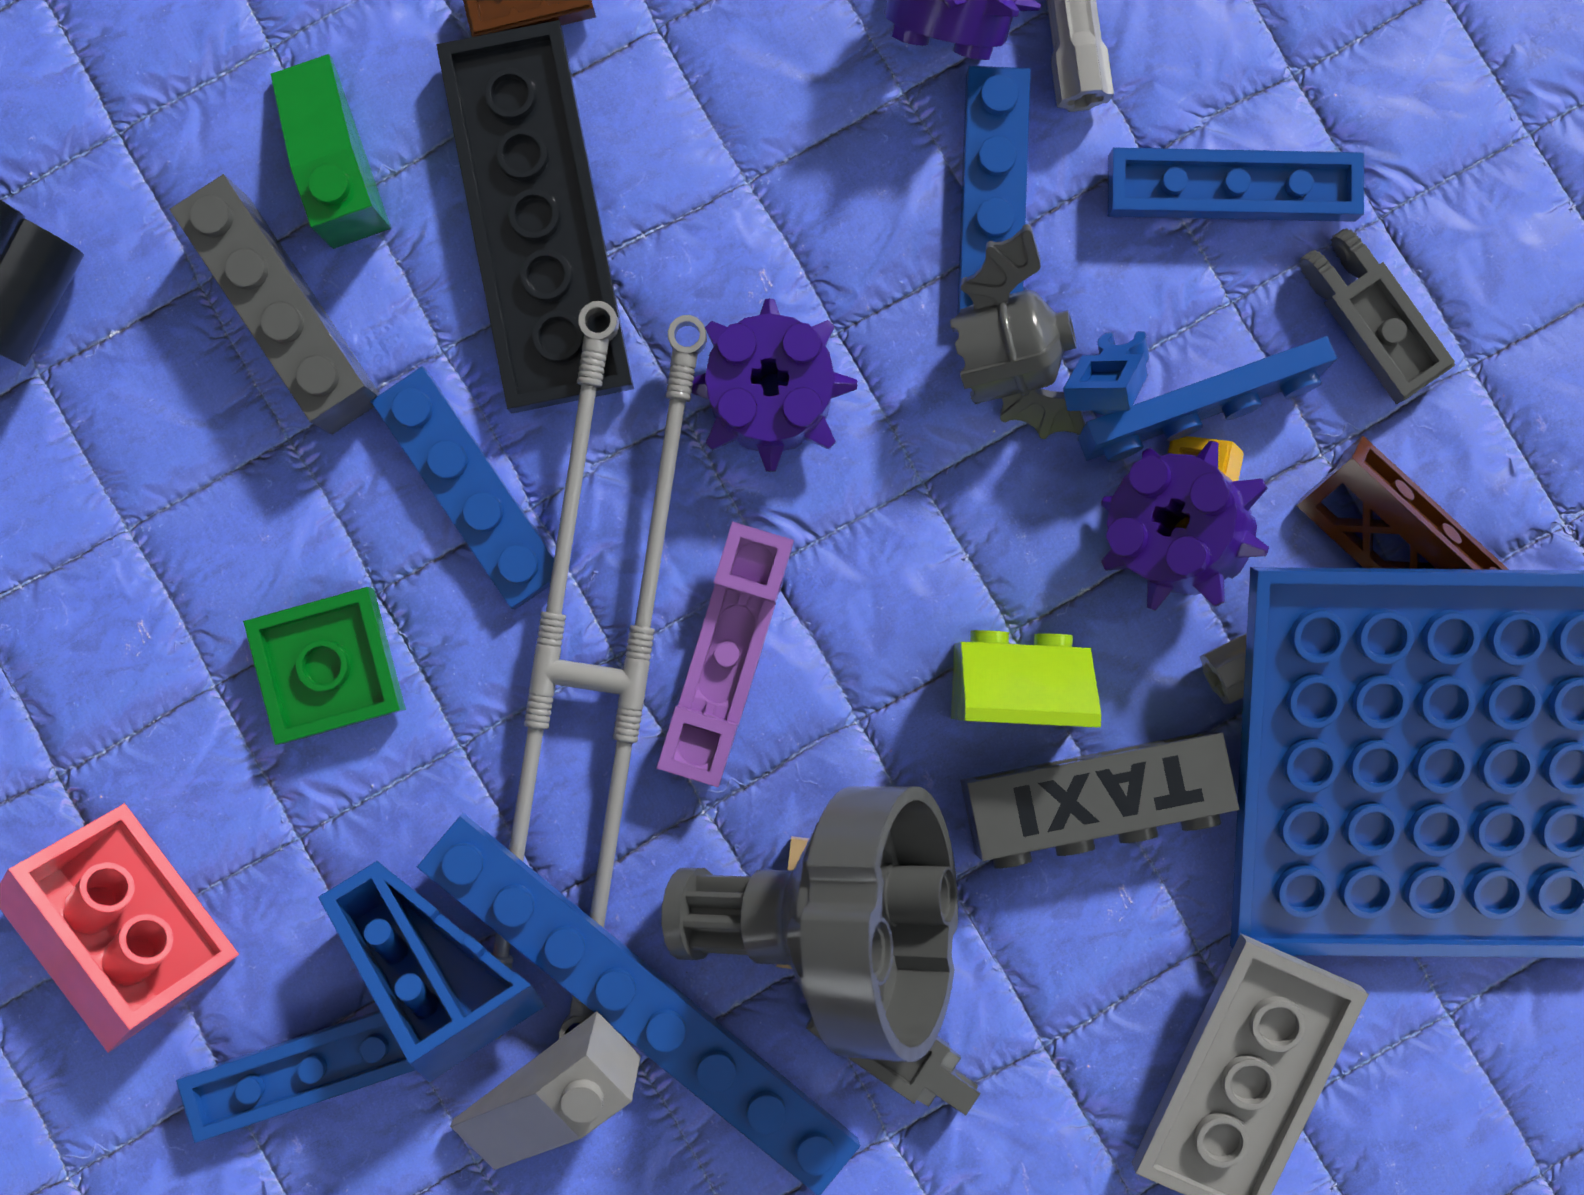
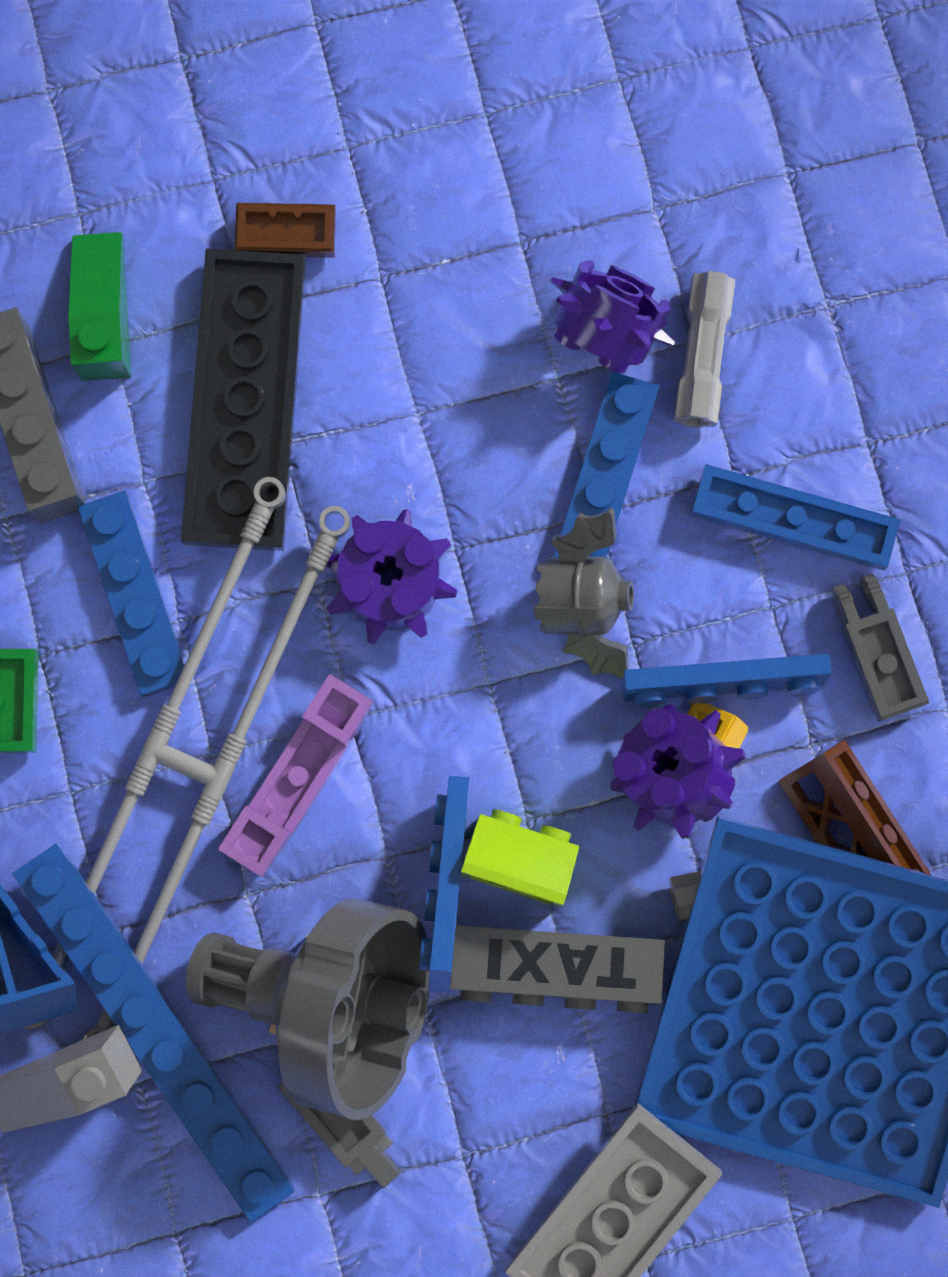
camera: 15 degrees right, 5 degrees down
blue plate [1063,331,1149,415] -> none
none -> blue plate [419,776,470,992]

